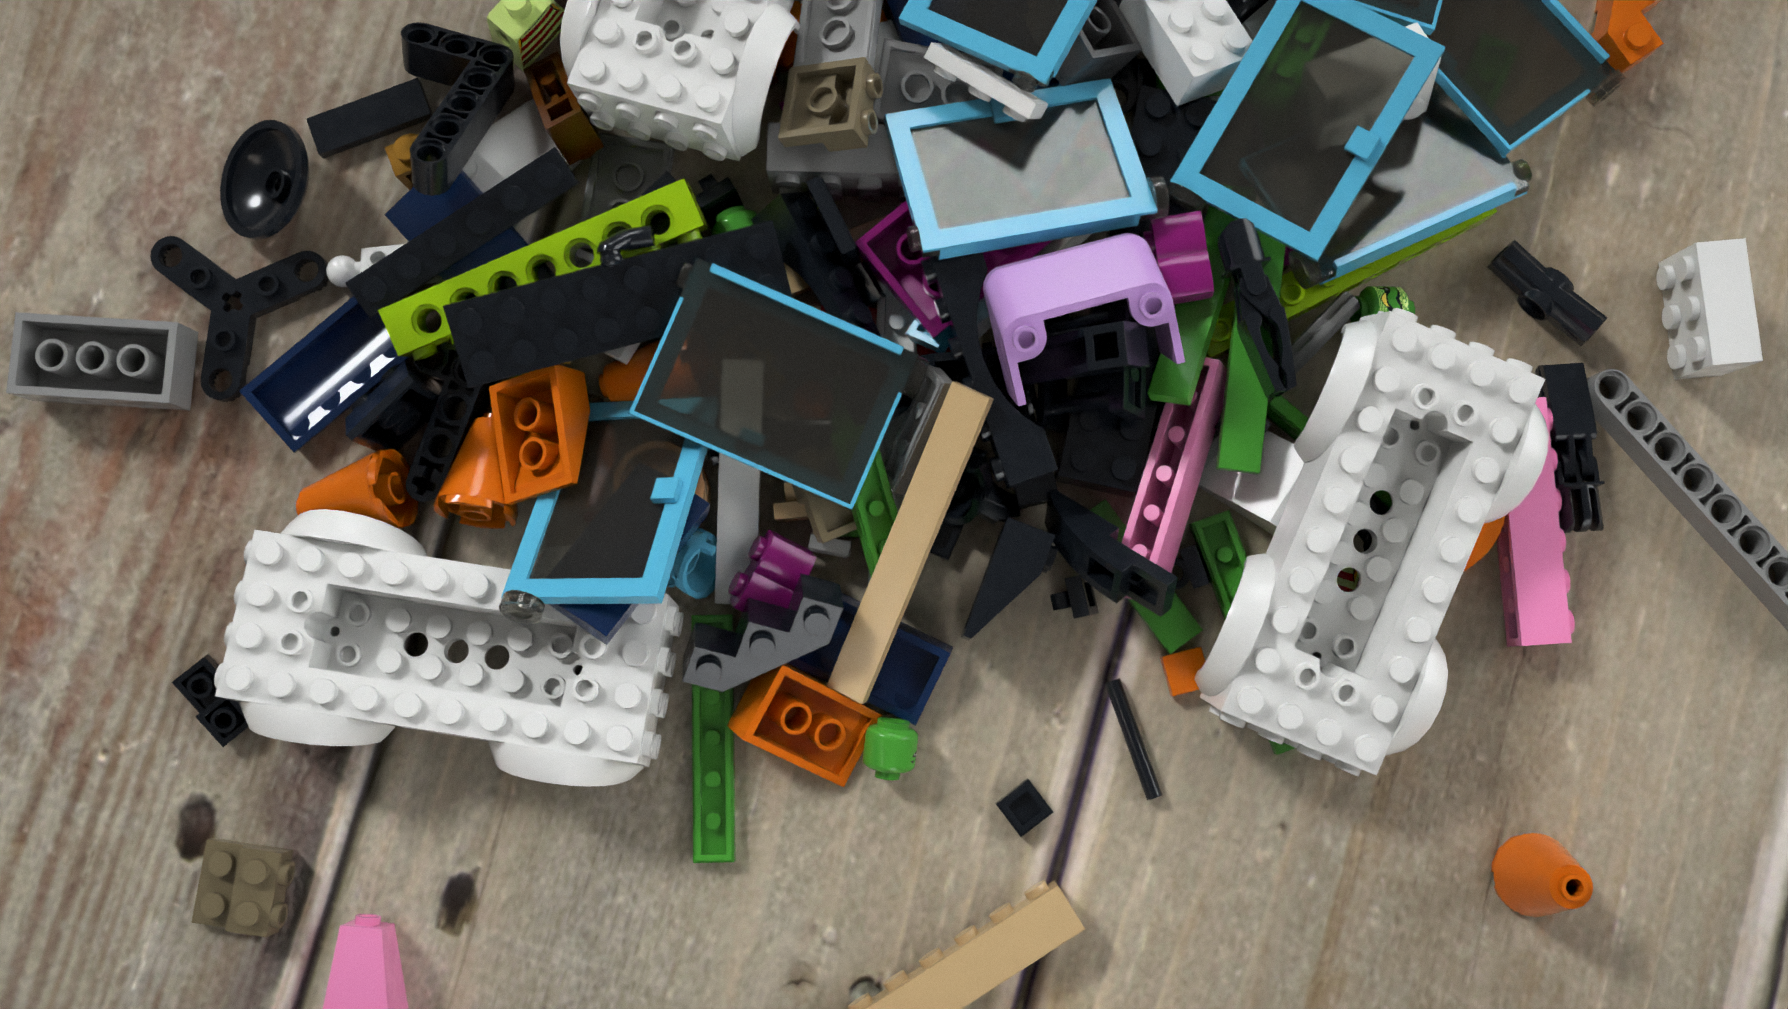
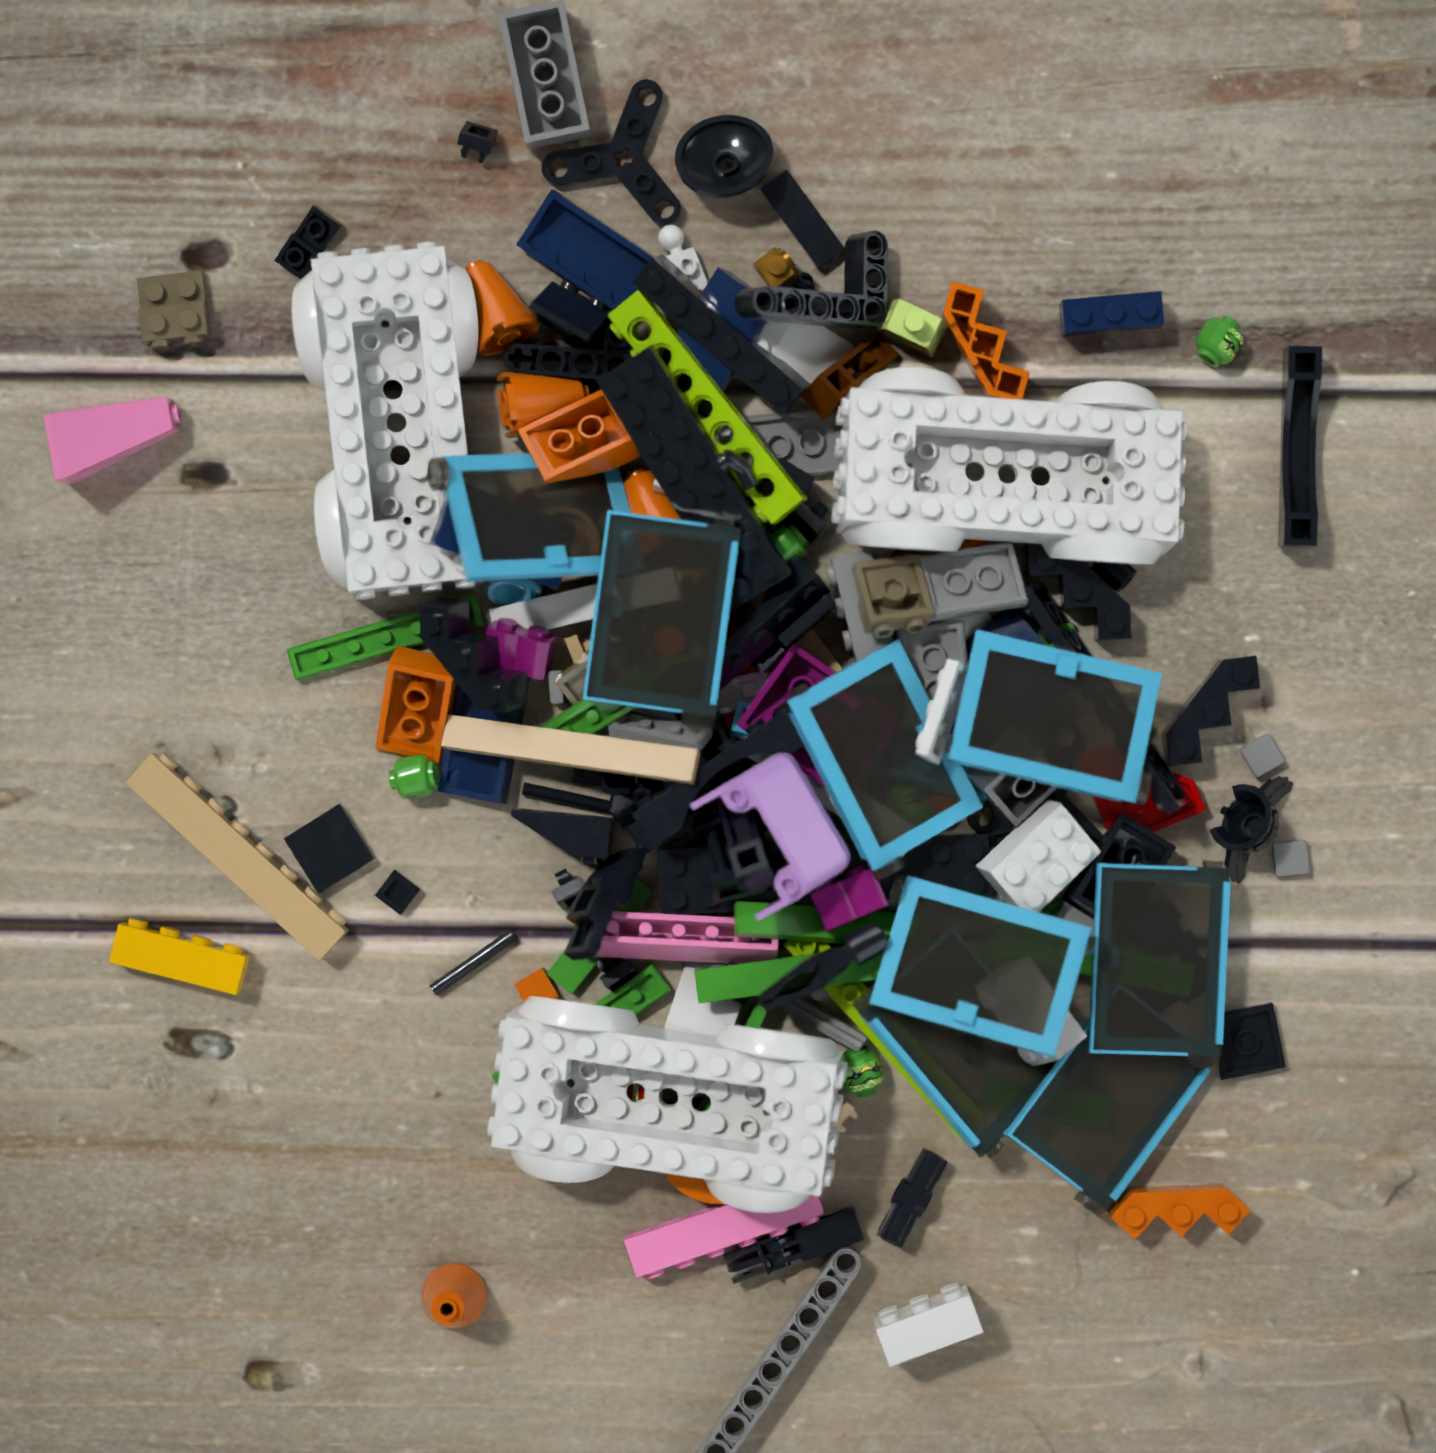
camera: 80 degrees right, 5 degrees up
none -> black tile [283,804,375,894]
none -> black tile [457,121,498,163]
none -> black bar [522,782,613,814]

